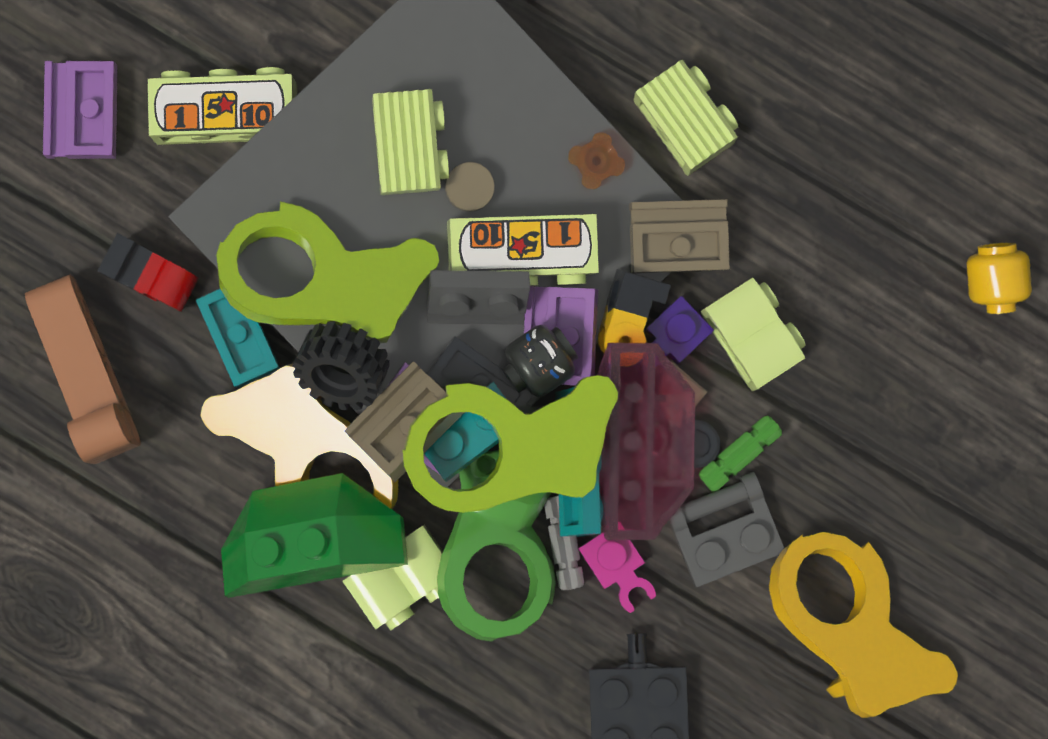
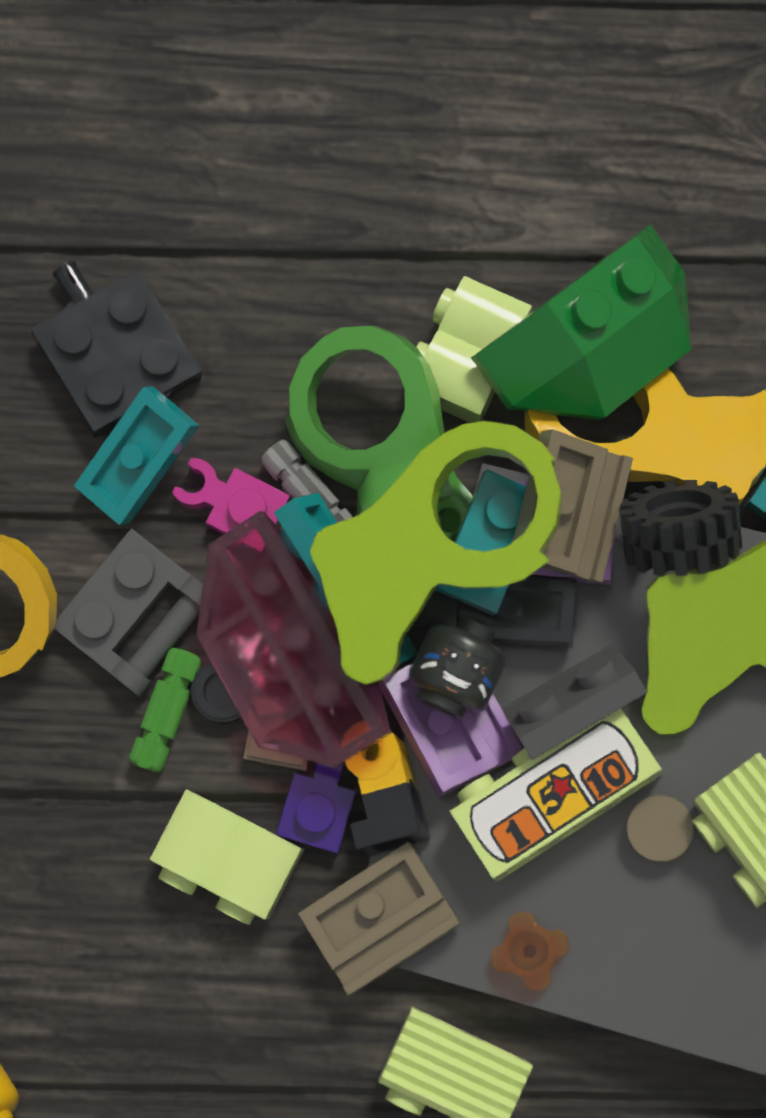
camera: 150 degrees right, 5 degrees down
none -> teal plate [74,386,200,525]

